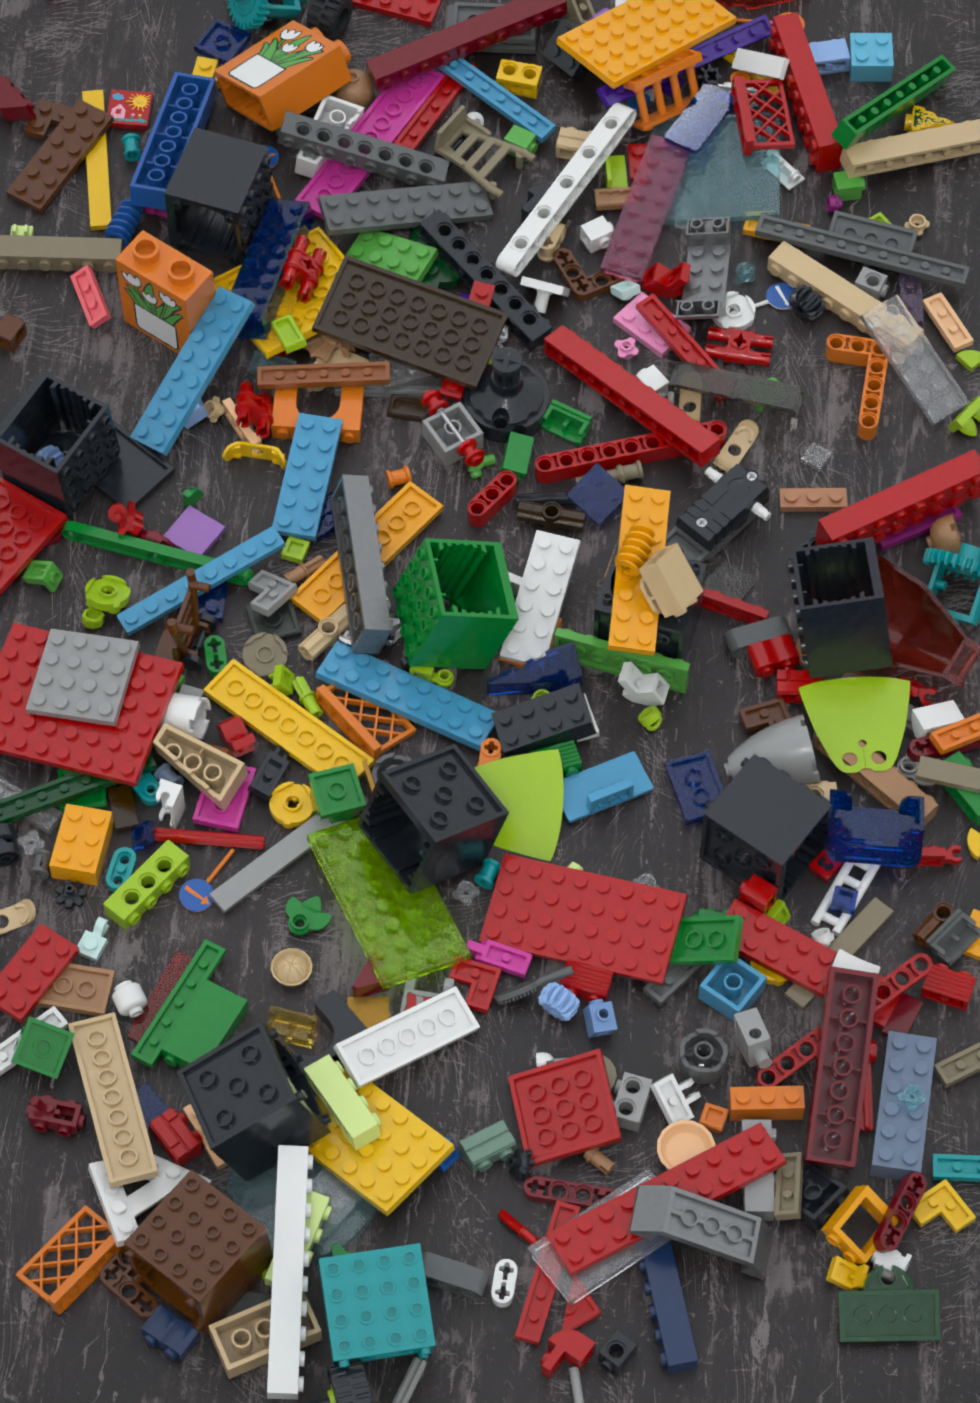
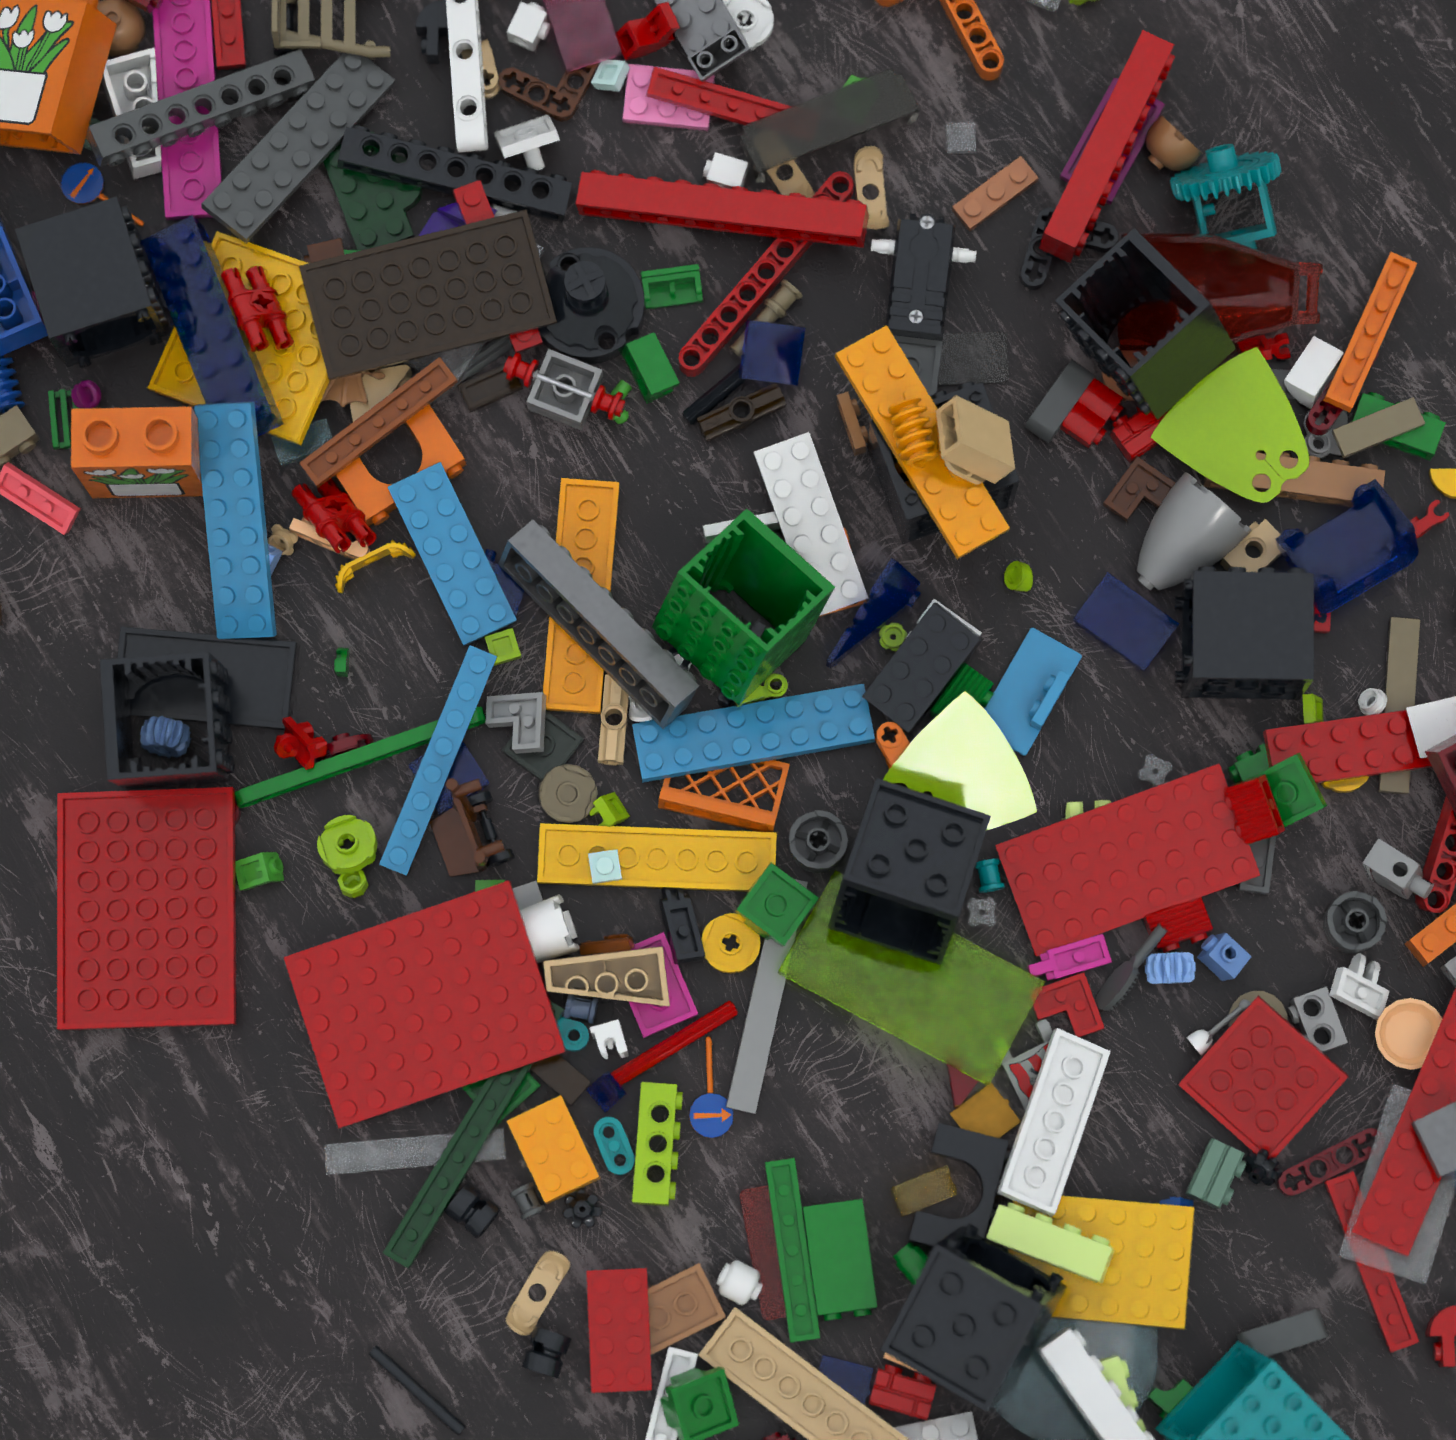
camera: 35 degrees left, 20 degrees up
clear plate [17,830,45,856] -> none
light grey plate [26,629,140,727] -> none
light aqua plate [77,917,109,962] -> none
medium lavender tile [163,505,226,556] -> none
green beam [204,635,227,678] -> none
red brick [215,715,256,758] -> none
lime tile [270,314,307,354] -> none
tan hat [271,948,313,987] -> none
medium nougat axle [282,555,326,584] -> none
green plate [286,896,332,935] -> none
lime axle [292,676,323,718] -> none
bright green plate [346,231,439,282] -> none
pearl gold piece [362,760,375,794] -> none
orange bush [385,465,412,490] -> none
red beam [467,470,517,528] -> none
white beam [491,1259,517,1308] -> none
red piece [498,1209,542,1249] -> none
bright green plate [554,627,690,694] -> none
red tile [561,1276,602,1331] -> none
medium nougat pin [583,1148,616,1176] -> none
bright pink plate [614,337,639,359] -> none
white brick [618,662,670,706] -> none
dark azure brick [698,958,767,1022] -> none
orange tile [699,1102,729,1134] -> none
red plate [703,588,769,624] -> none
red pin [705,326,774,367] -> none
red brick [738,874,778,915] -> none
white bar [810,847,883,937] -> none
clear blue tile [830,885,858,915] -> none
none -> light aqua plate [588,849,622,884]
none -> red brick [1225,774,1285,845]

